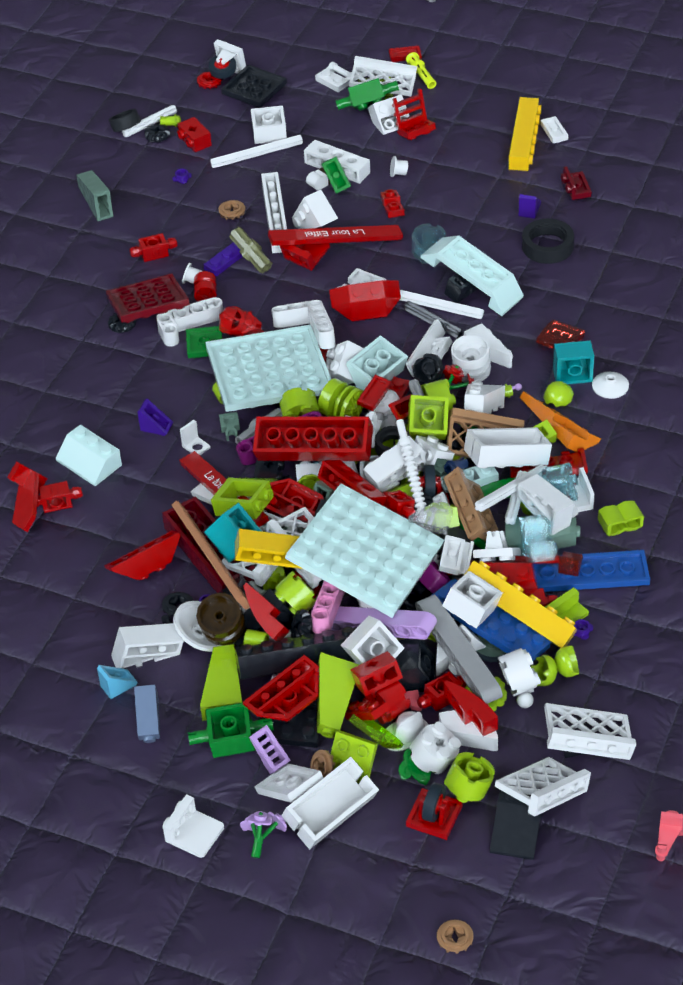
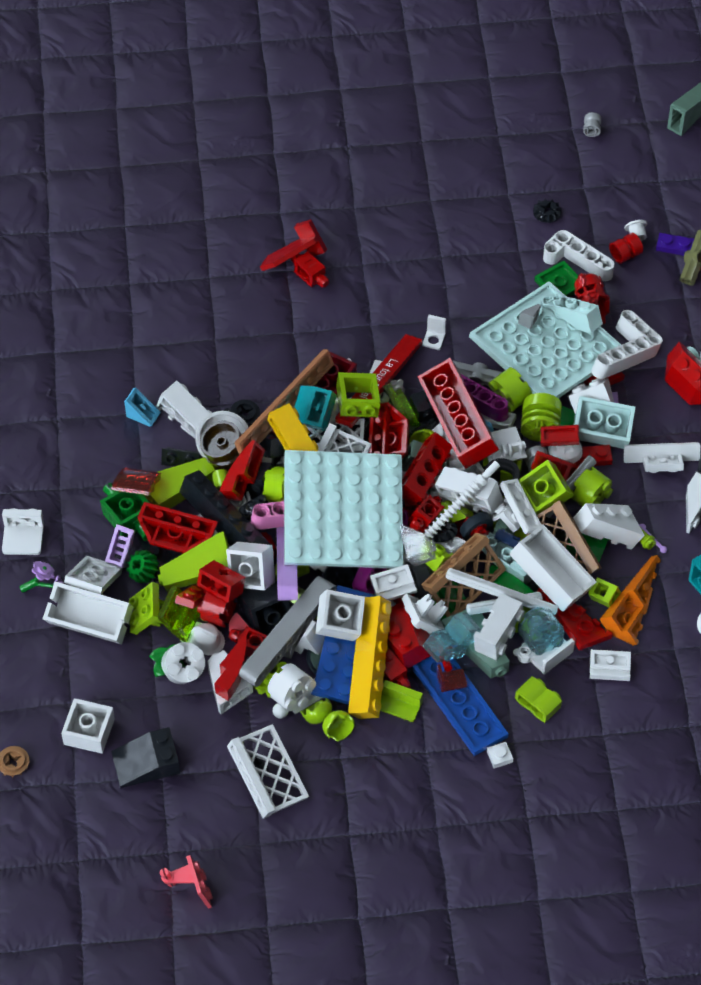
camera: 60 degrees right, 10 degrees up
light aqua slope [56,425,122,486] -> none
red wedge [104,530,180,581] -> none
dark red plate [106,273,190,323] -> none
red piece [129,233,178,262] -> none
sand blue slope [134,685,161,743] -> none
dark purple slope [138,398,173,436] -> none
sand green plate [219,412,240,441] -> none
medium nougat gear [310,750,336,778] -> none
red plate [406,782,463,840] -> none
black hair [413,353,443,385] -> none
red plant [443,364,474,391] -> none
lime brick [444,752,495,803] -> none
white wheel [451,335,491,383] -> none
white fence [495,757,591,816] -> none
lime hair [543,381,574,408] -> none
dark purple plate [574,619,593,640] -> none
none -> white brick [61,698,115,754]
none -> clear red slope [111,468,161,495]
none -> green gear [126,550,160,583]
none -> black hinge [161,447,201,466]
none -> white plate [487,742,513,768]
none -> white tile [499,479,542,534]
none -> light grey slope [518,304,541,329]
none -> light aqua slope [545,294,603,333]
none -> light grey wheel [583,112,601,137]
none -> white plate [590,650,631,681]

